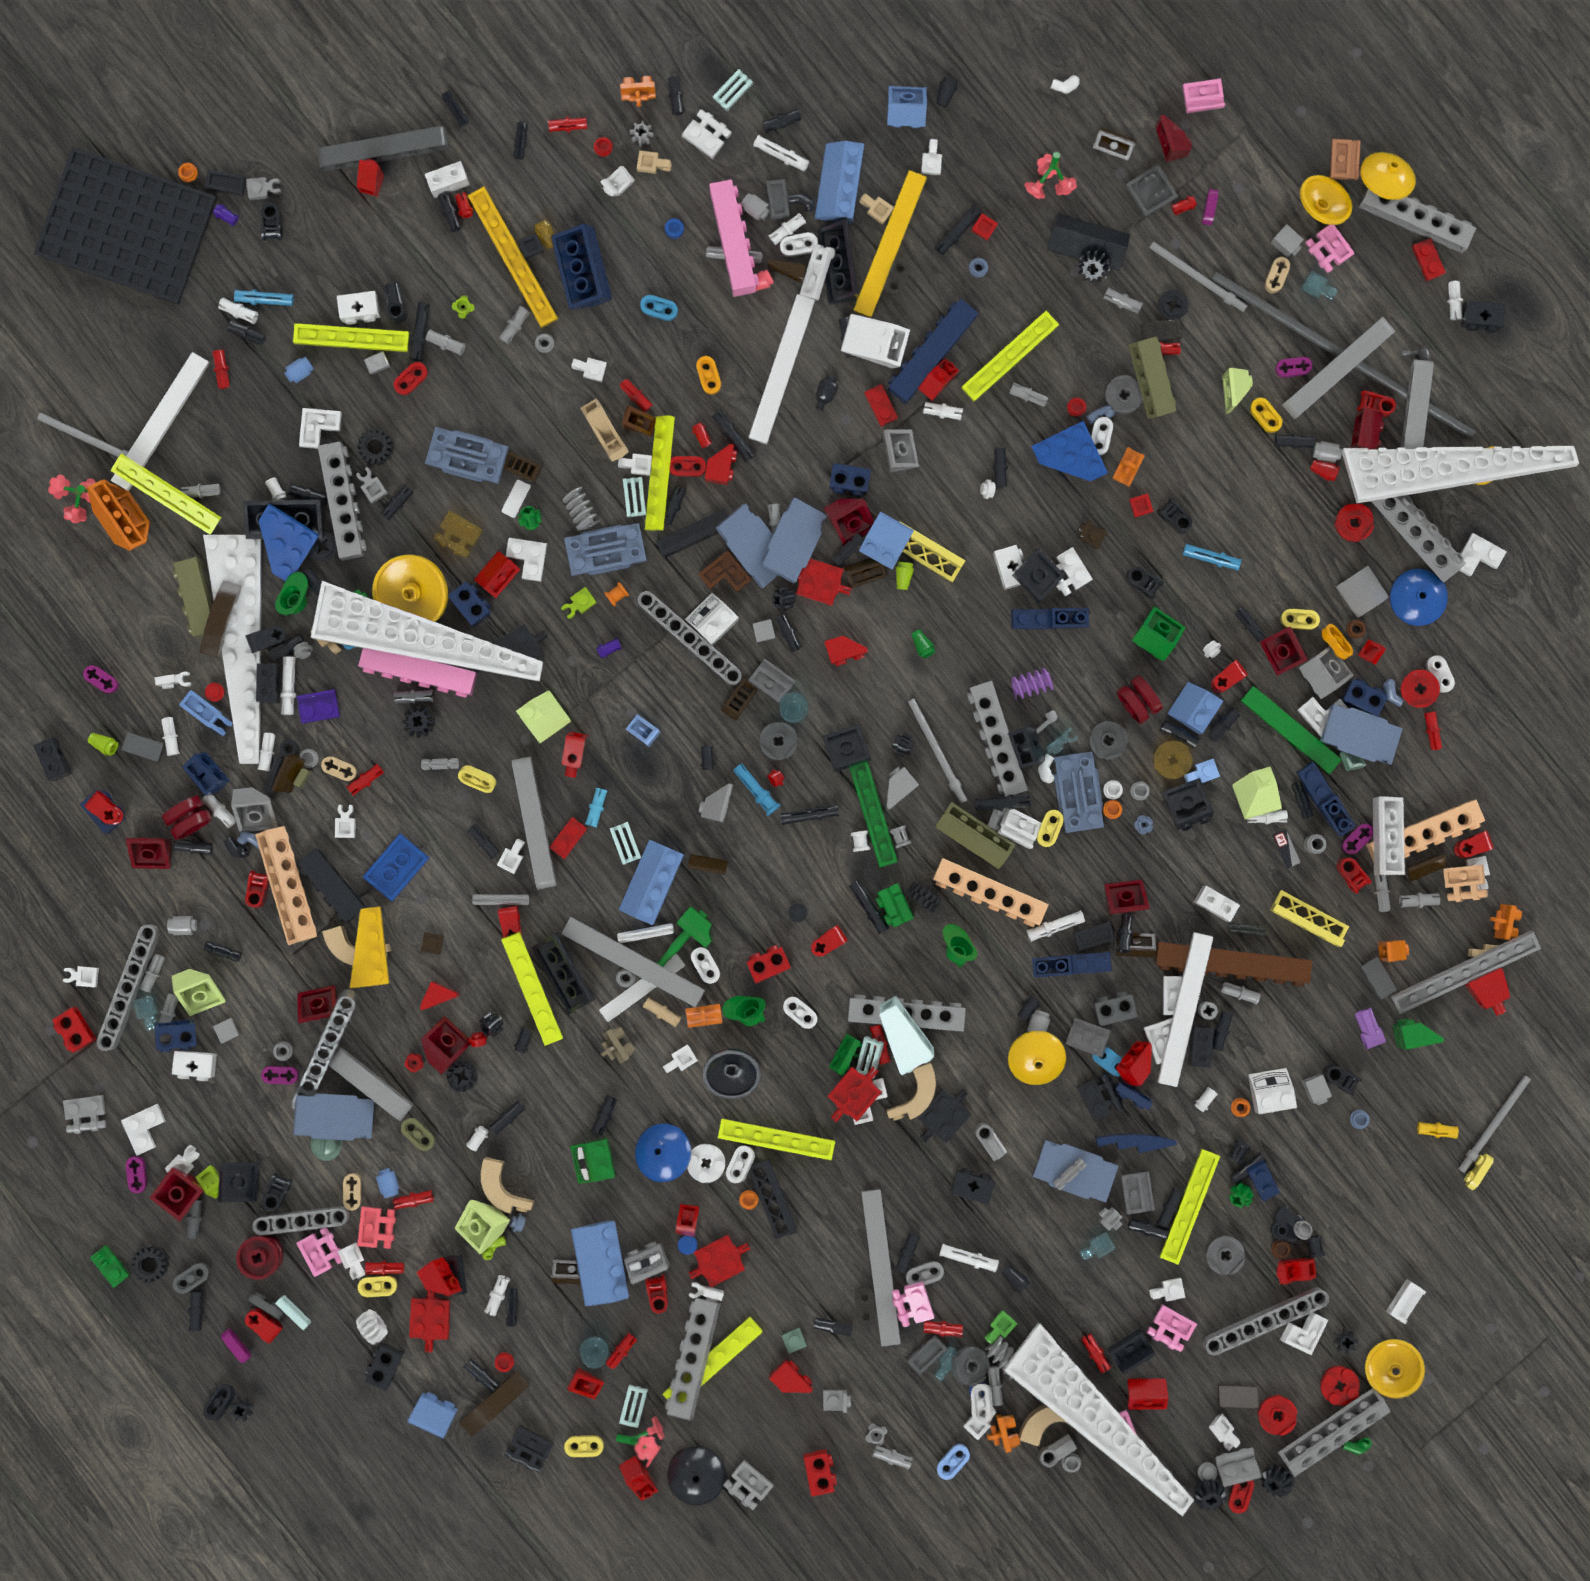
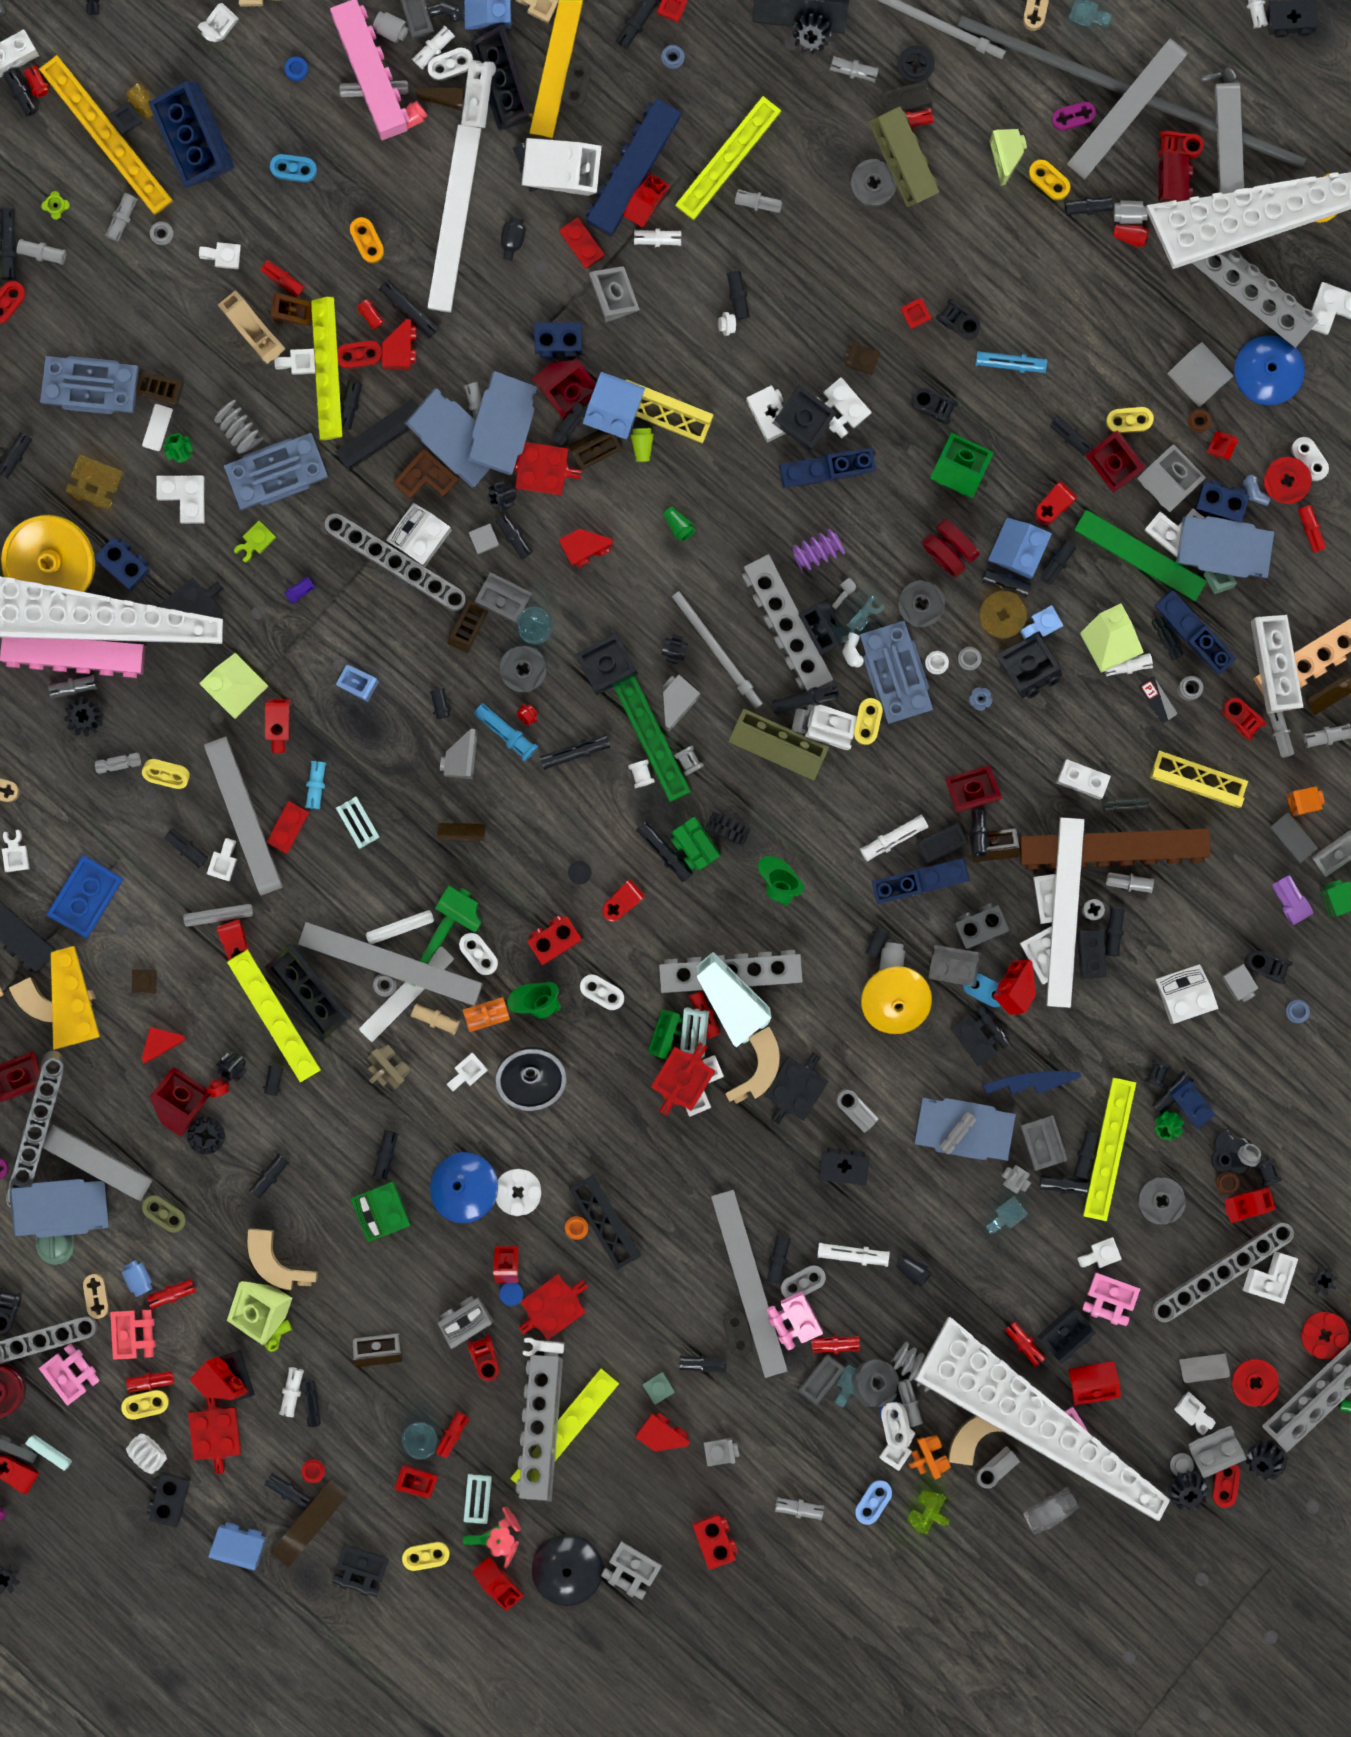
camera: 10 degrees left, 0 degrees up
white plate [338,1242,365,1280] -> none
red pin [346,763,384,796] -> none
red plate [405,1053,424,1072] -> none
white pin [466,1126,489,1151] -> none
red panel [474,551,520,598] -> none
sand blue plate [510,1213,526,1232] -> none
medium blue slope [571,1221,629,1306] -> none
orange bush [604,582,629,607] -> none
medium blue slope [619,840,684,925] -> none
light aqua tile [623,477,646,517] -> none
neon yellow plate [718,1119,835,1160] -> none
white plate [726,1146,755,1183] -> none
light grey plate [865,1424,887,1446] -> none
light nougat brick [932,858,1049,928] -> none
bright green plate [985,1310,1017,1345] -> none
blue plate [1031,421,1108,481] -> none
light grey plate [1062,1453,1081,1473] -> none
red plate [1067,397,1086,417] -> none
sand blue arm [1086,405,1115,424] -> none
white plate [1091,417,1113,456] -> none
orange plate [1103,800,1122,819] -> none
orange hips [1112,447,1145,487] -> none
dark blue plate [1115,1079,1153,1110] -> none
white pin [1194,1087,1218,1112] -> none
white plate [1203,641,1221,658] -> none
orange plate [1231,1098,1250,1117] -> none
light orange plate [1322,624,1353,659] -> none
red plate [1334,504,1374,542] -> none
magenta beam [1341,824,1373,855] -> none
none -> clear neon green hips [907,1490,950,1535]
none -> clear slope [1023,1487,1080,1534]

